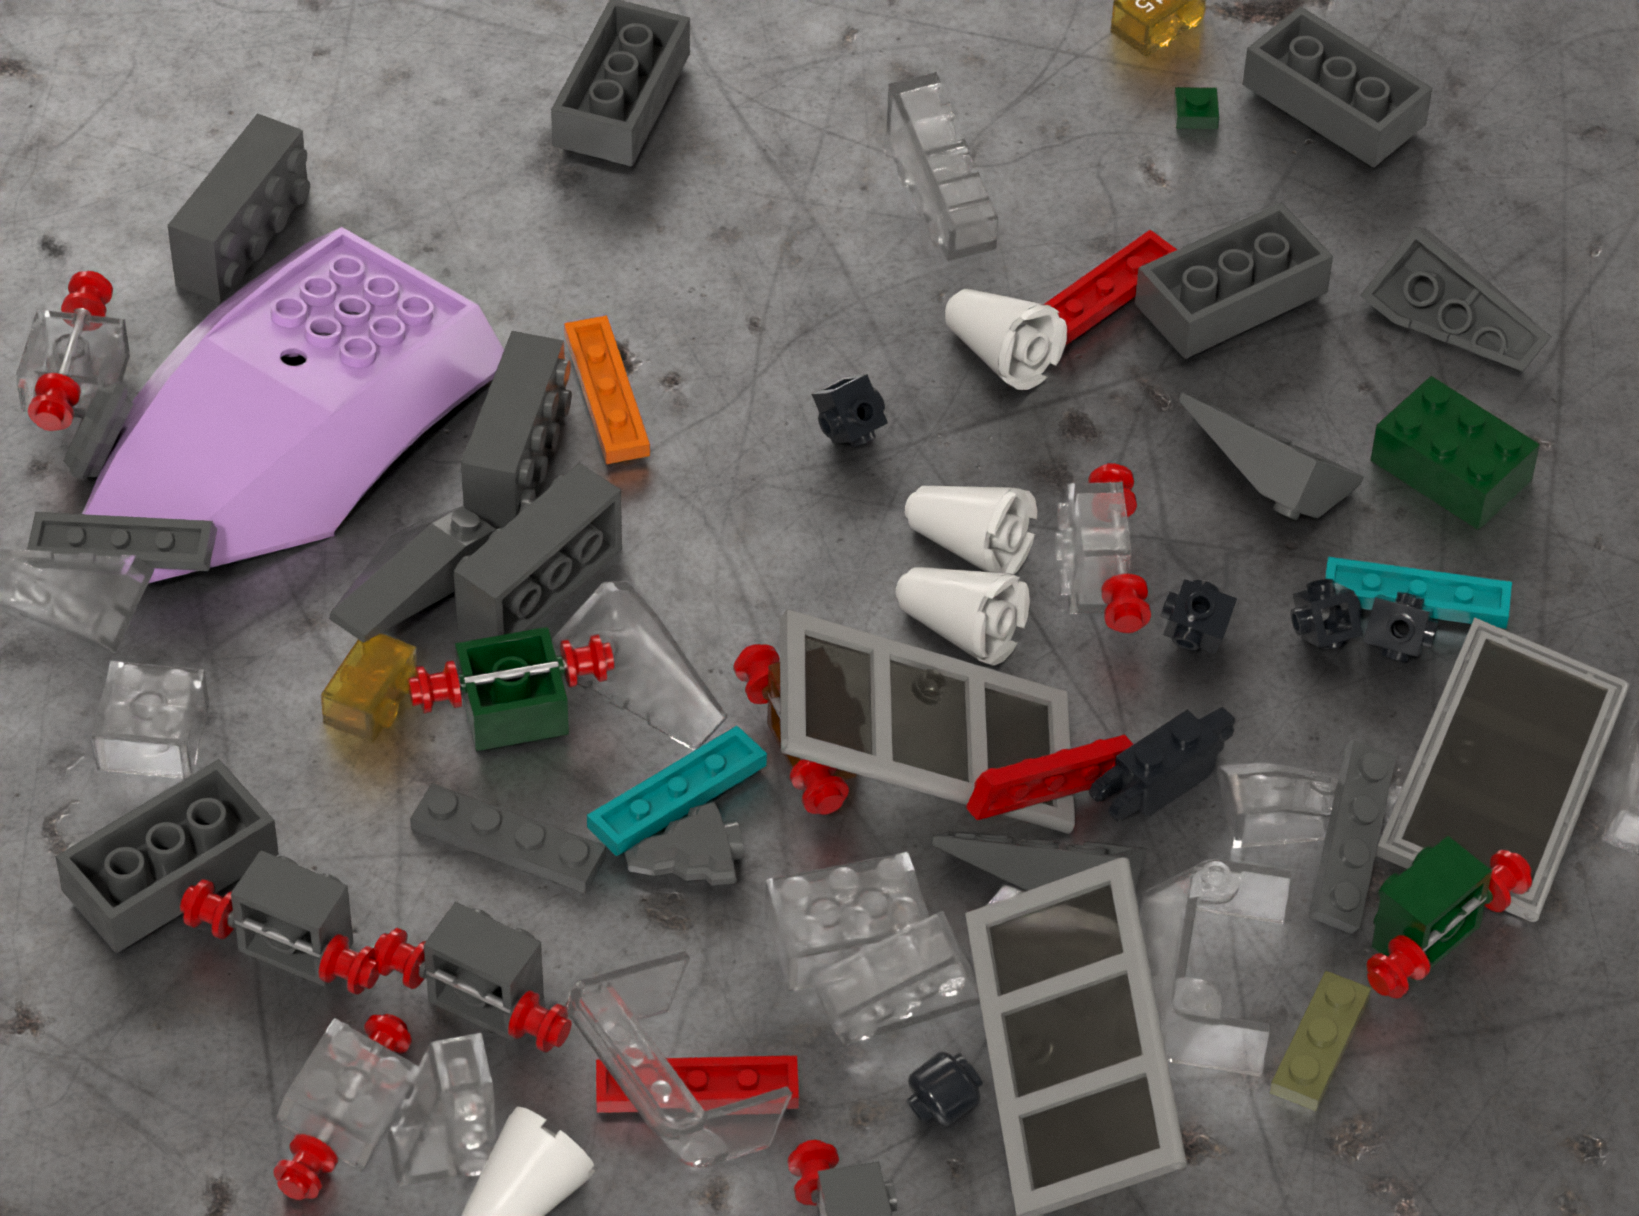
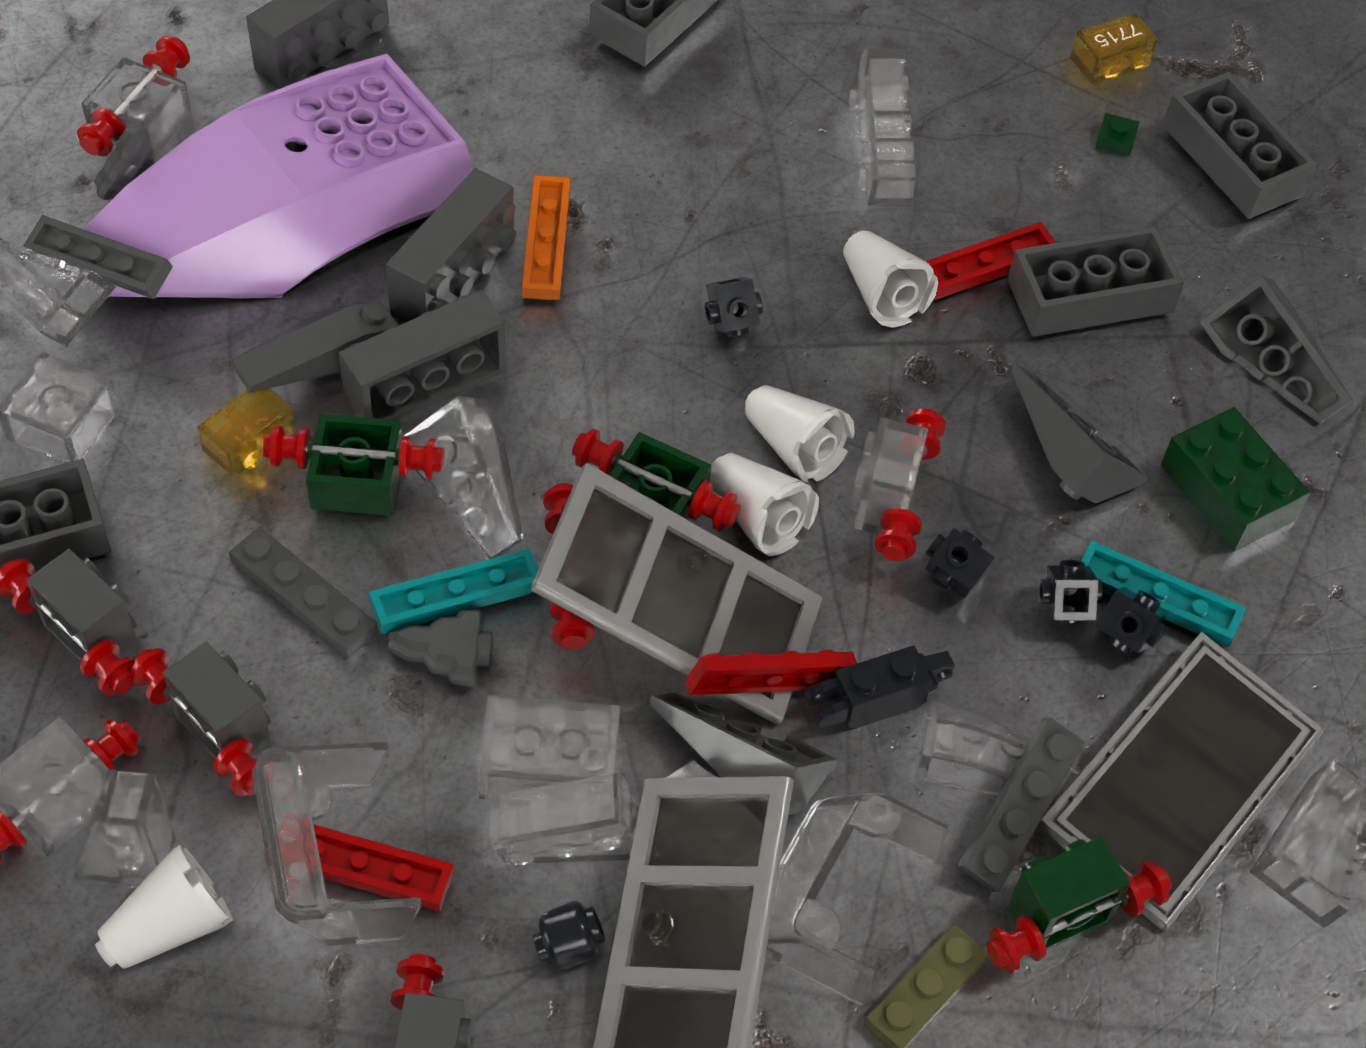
camera: 15 degrees right, 5 degrees up
none -> brick [572,428,741,552]

